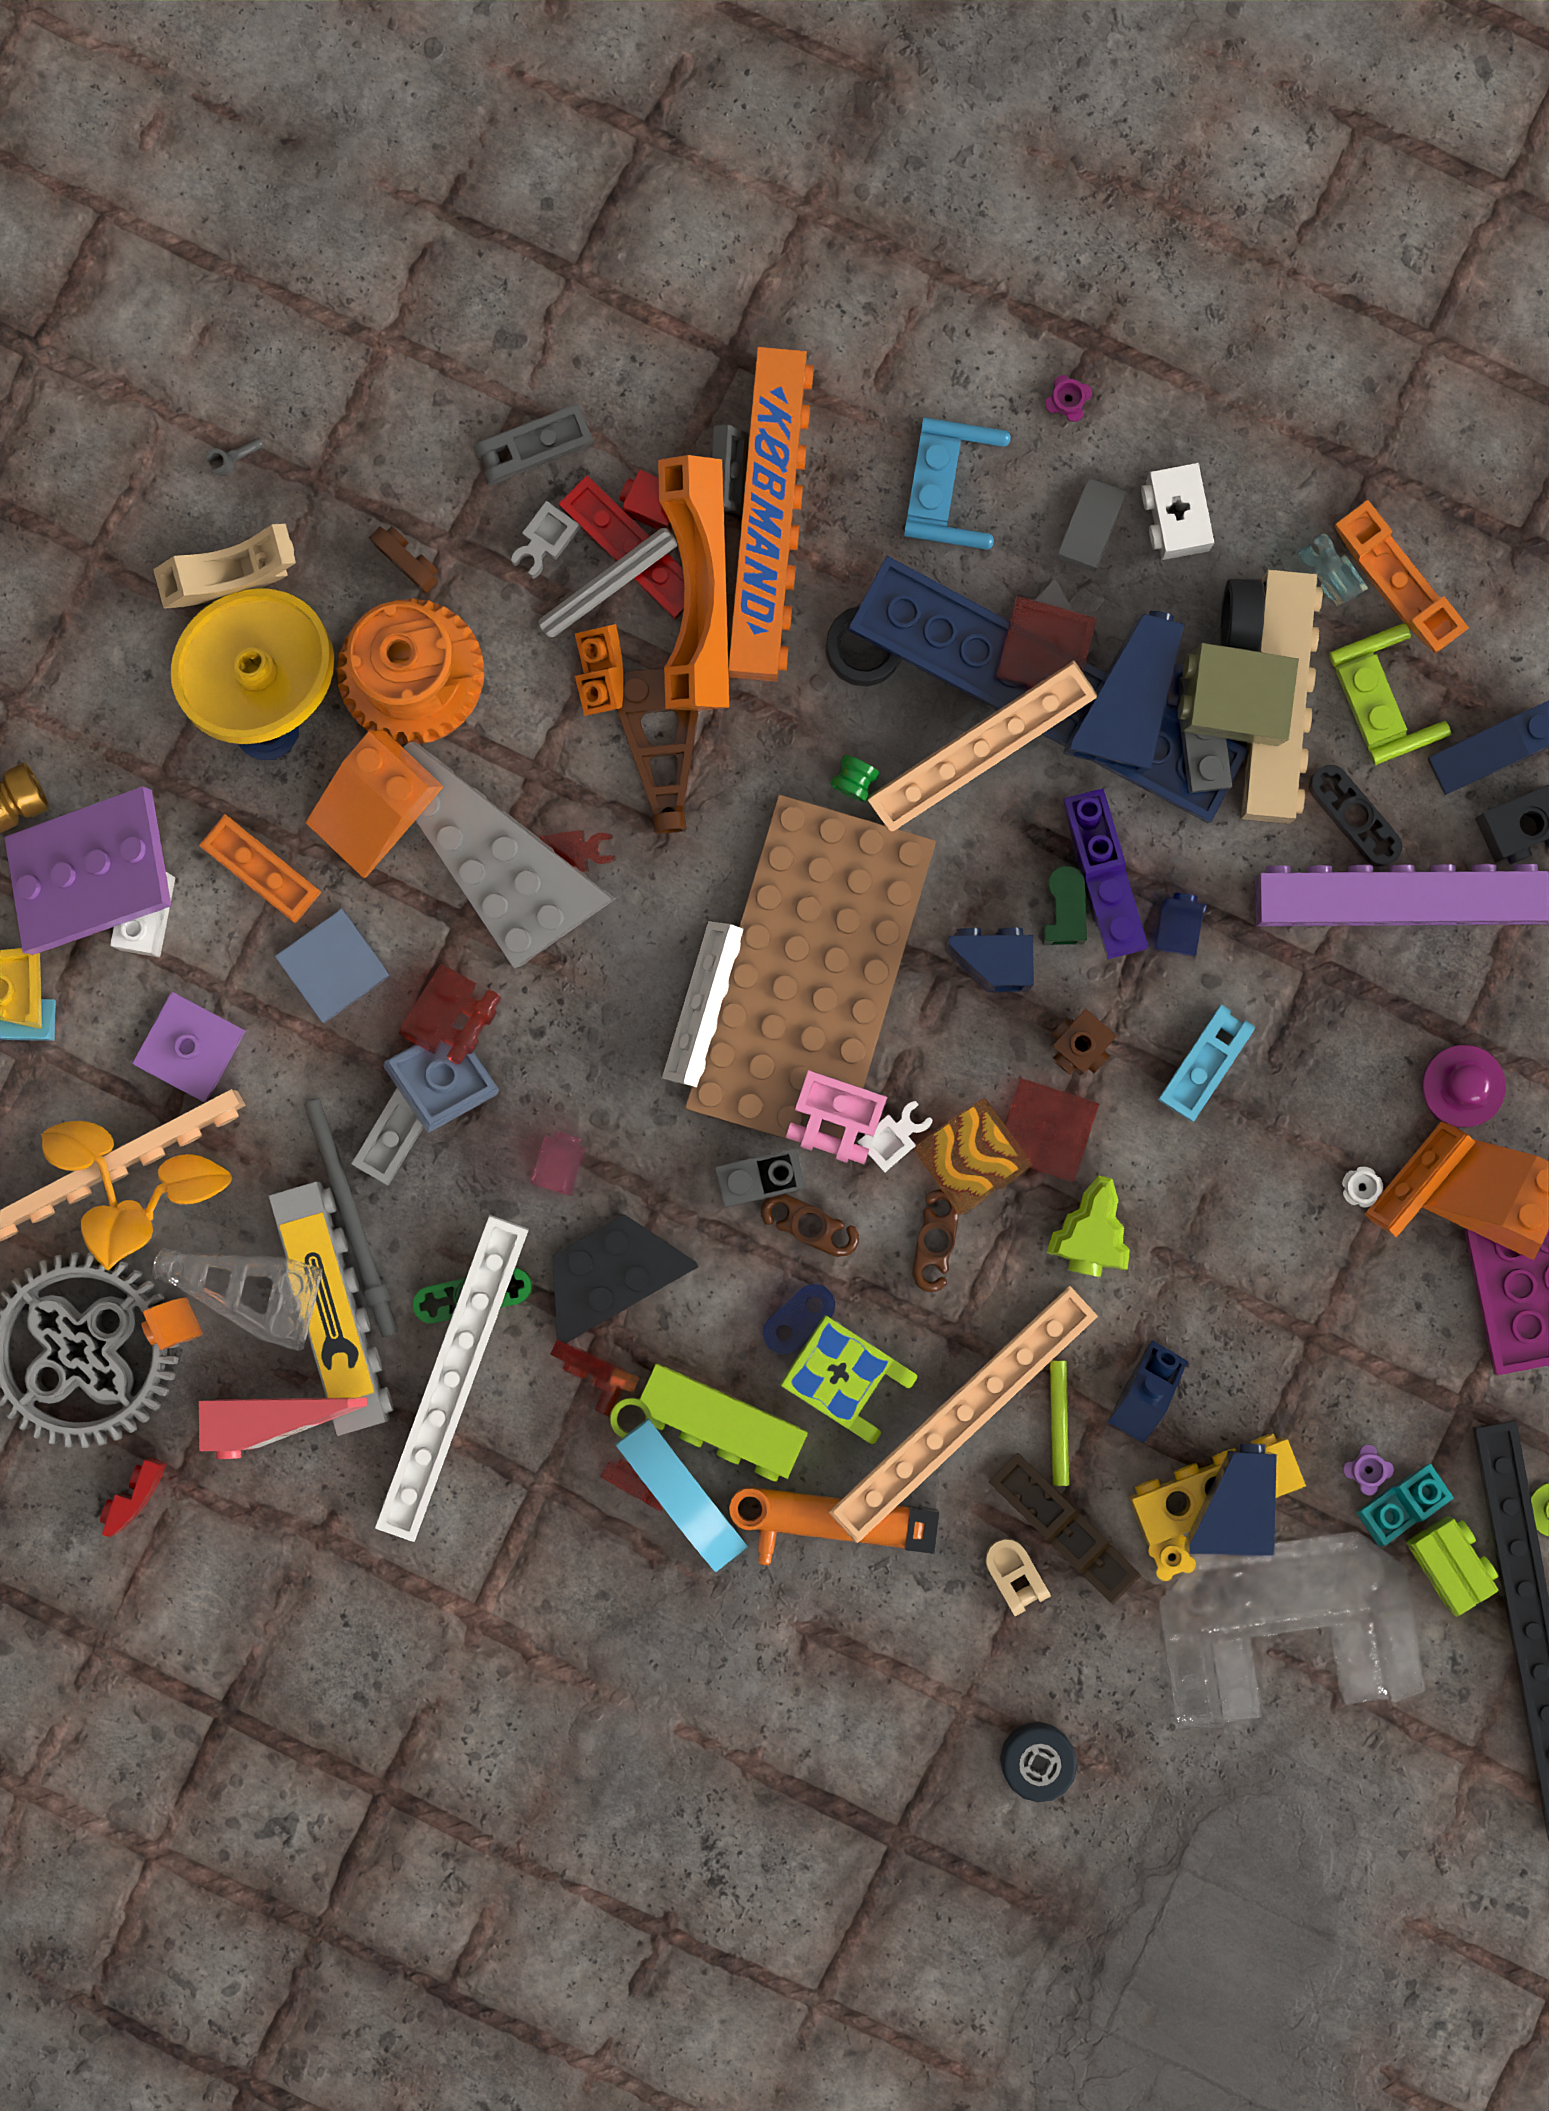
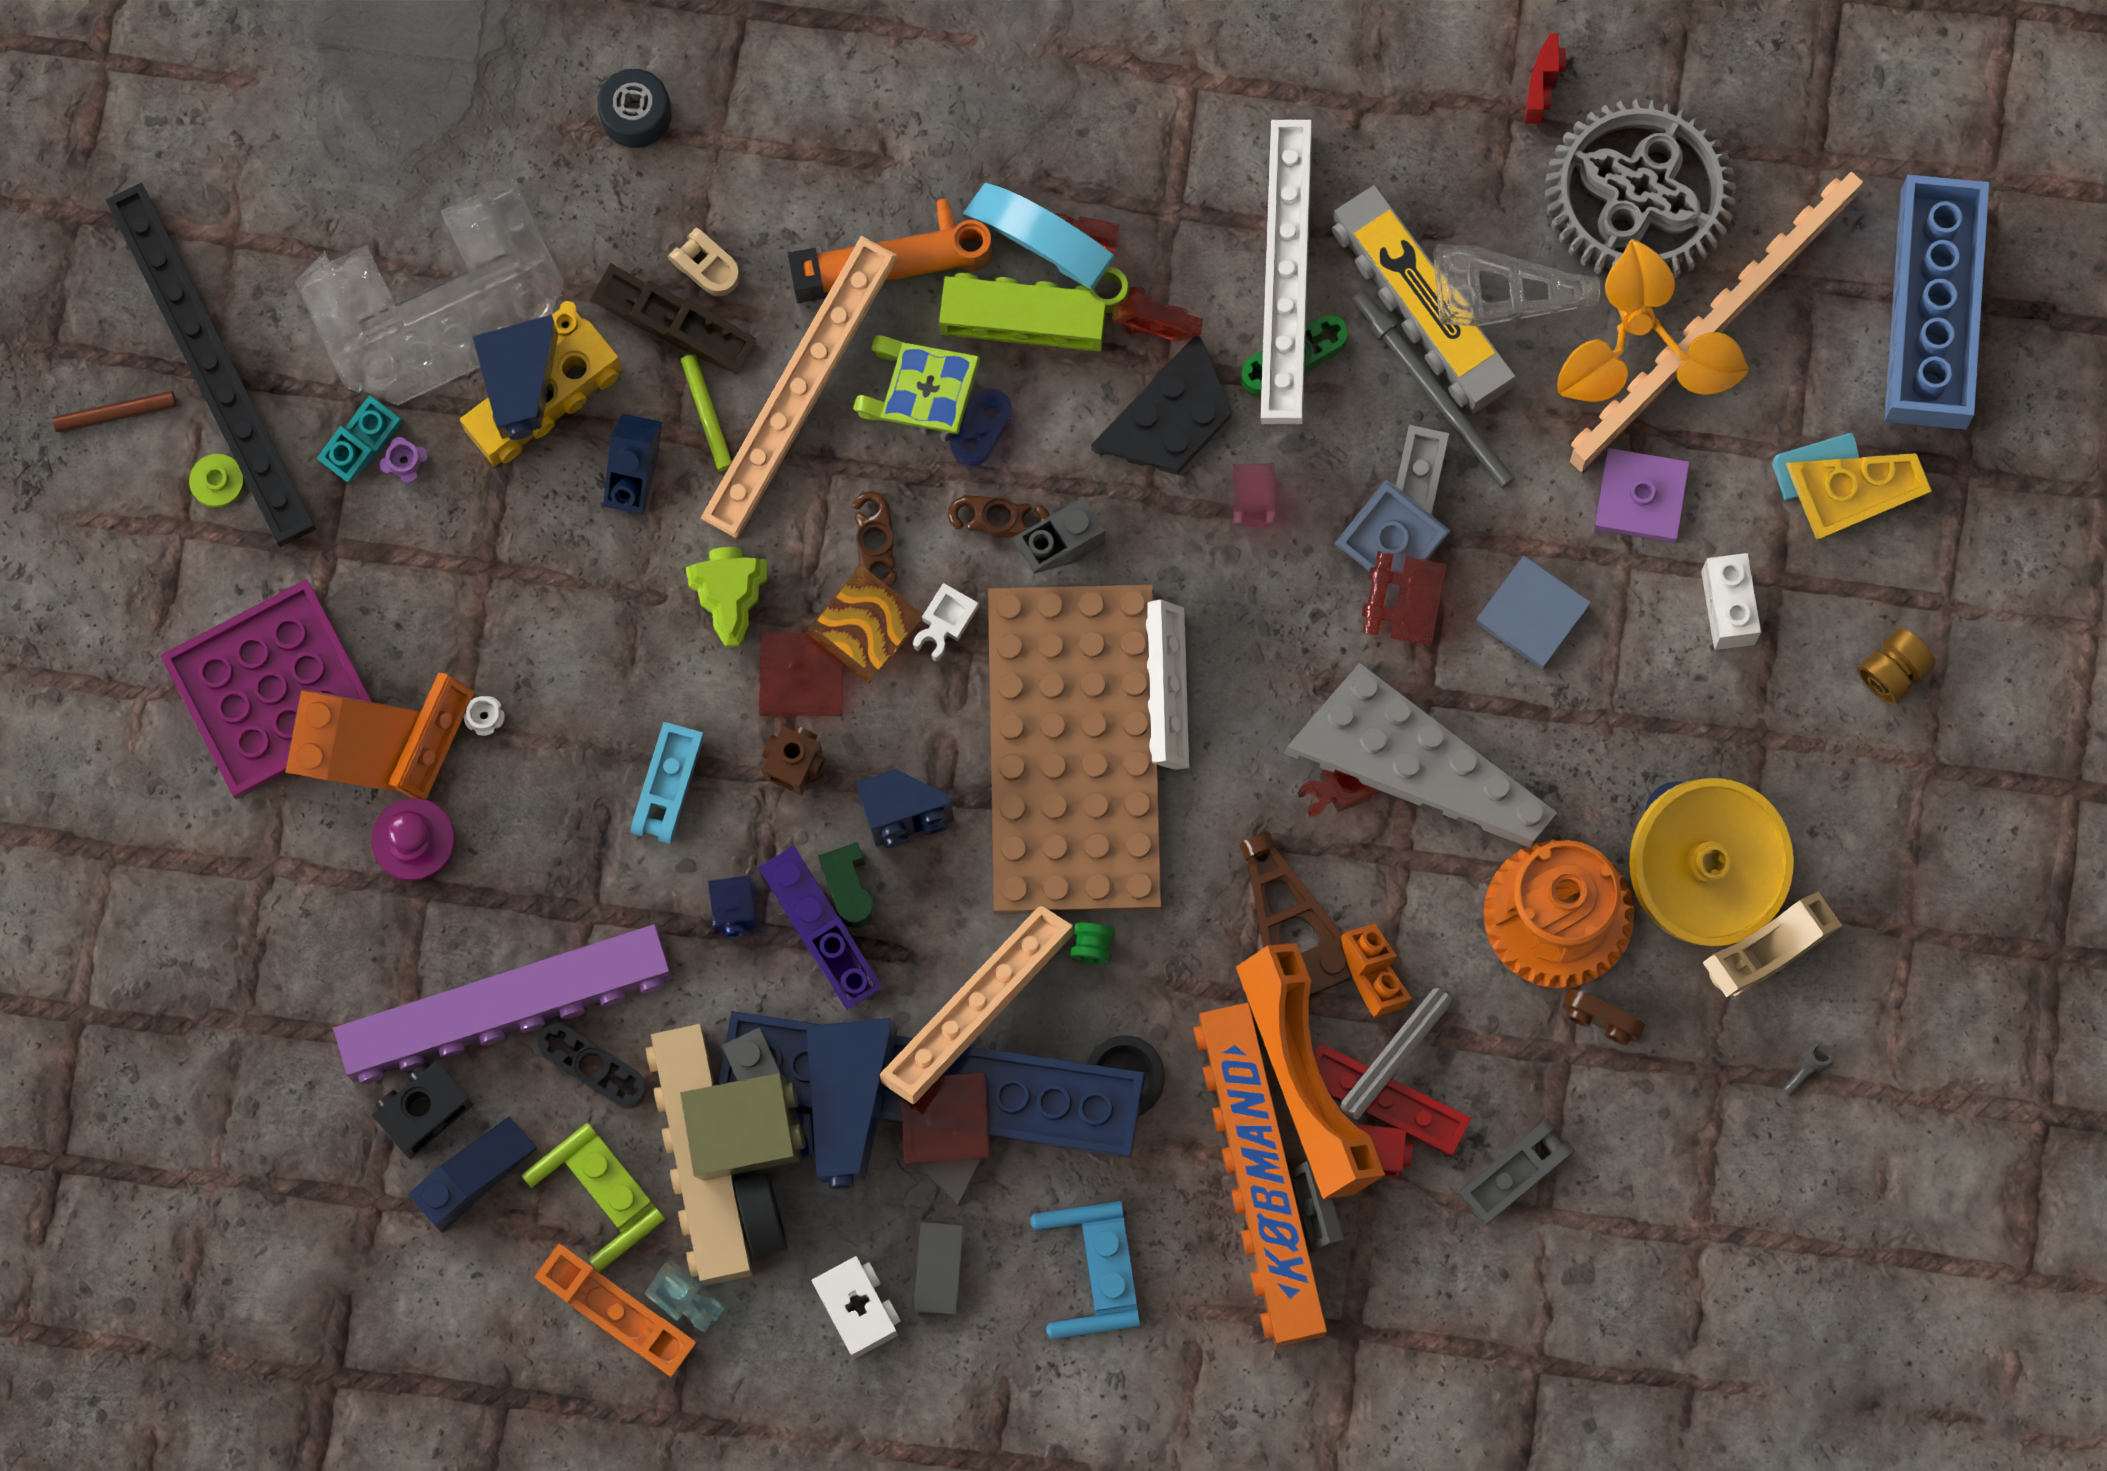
camera: 165 degrees right, 10 degrees down
medium lavender plate [5,786,172,955] -> none
orange slope [141,1297,203,1350] -> none
orange tile [199,814,322,924] -> none
coral slope [199,1397,368,1459] -> none
orange slope [305,731,444,878] -> none
light grey plate [511,501,580,579] -> none
bright pink plate [786,1070,887,1164] -> none
magenta plate [1045,375,1092,422] -> none
lime brick [1406,1516,1498,1617] -> none

